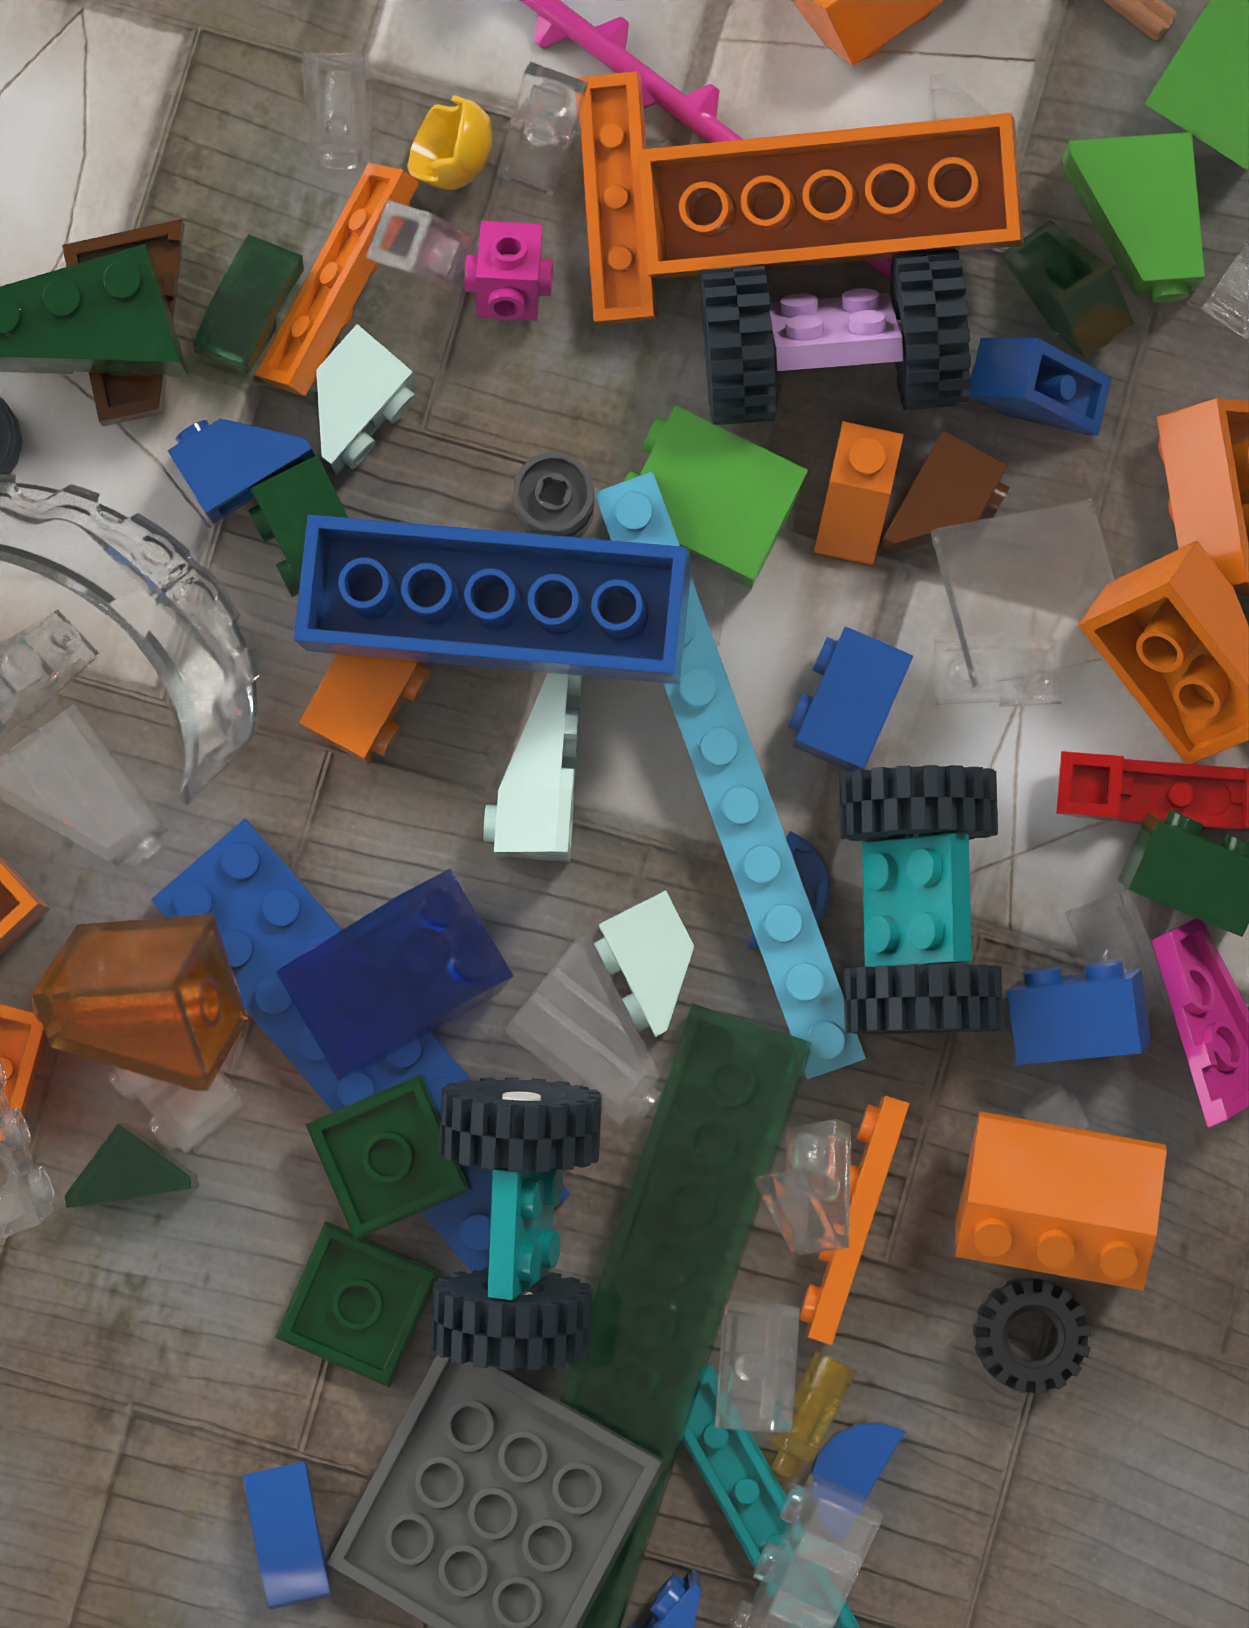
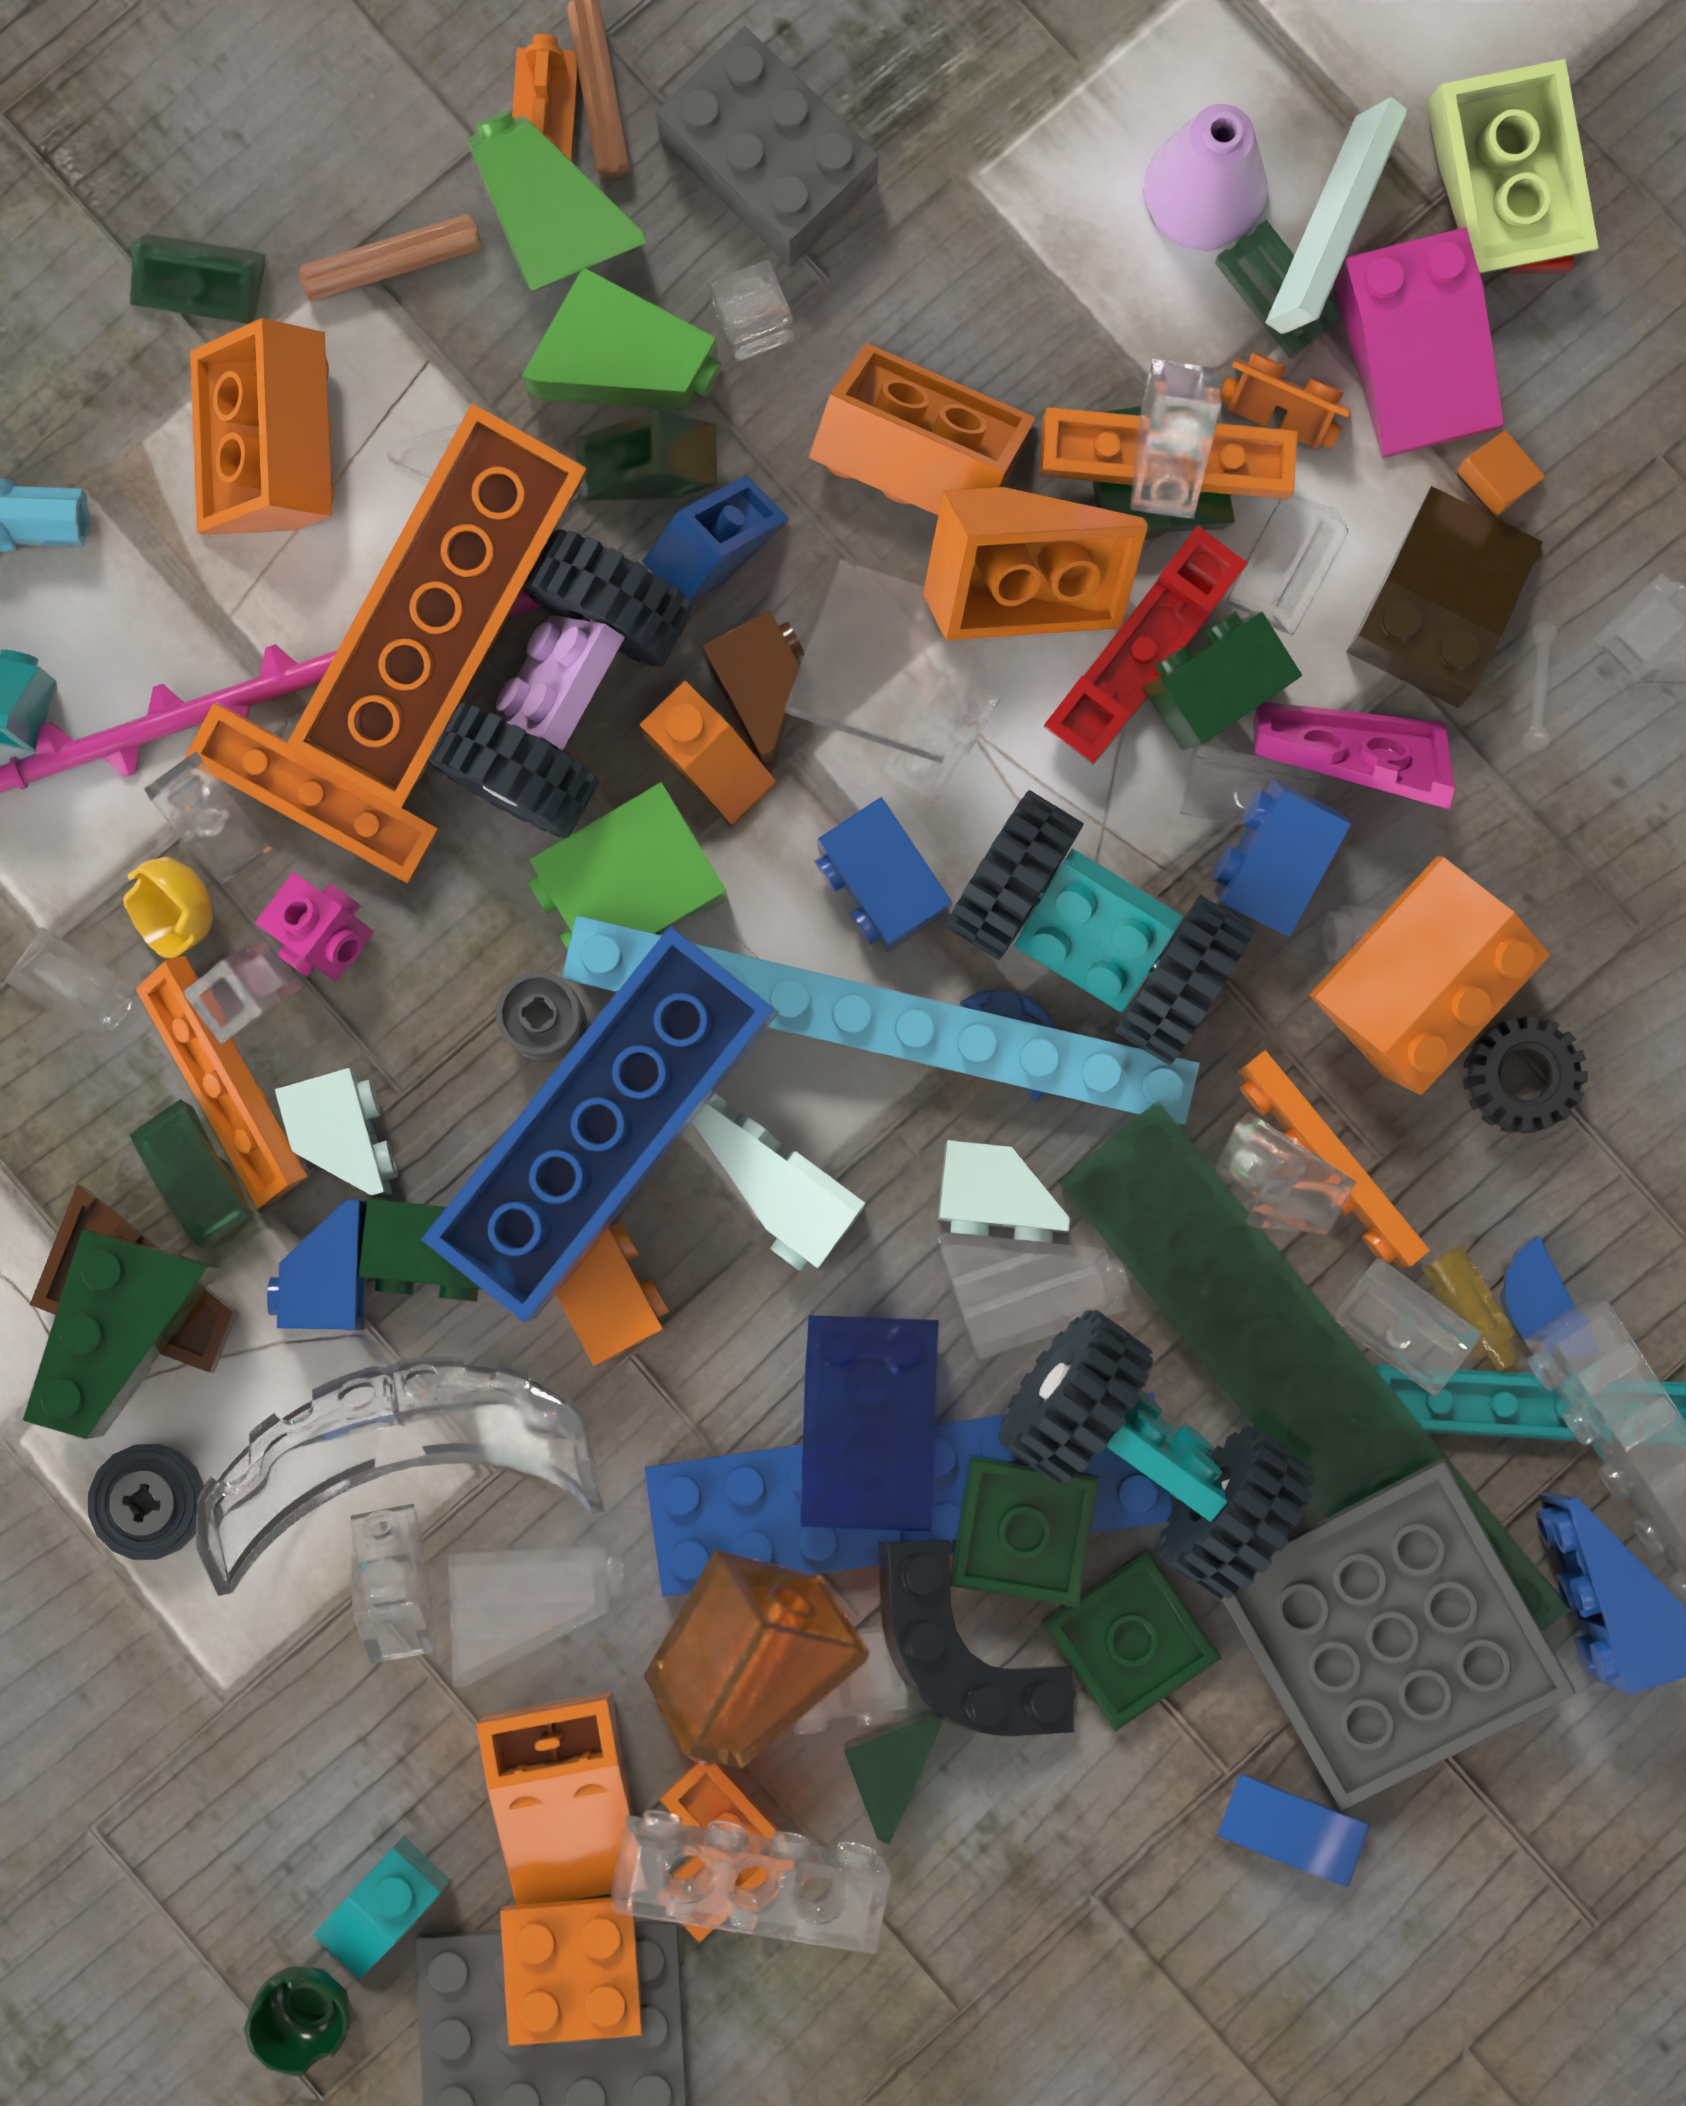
camera: 60 degrees left, 0 degrees up
none -> black plate [878,1540,1074,1736]

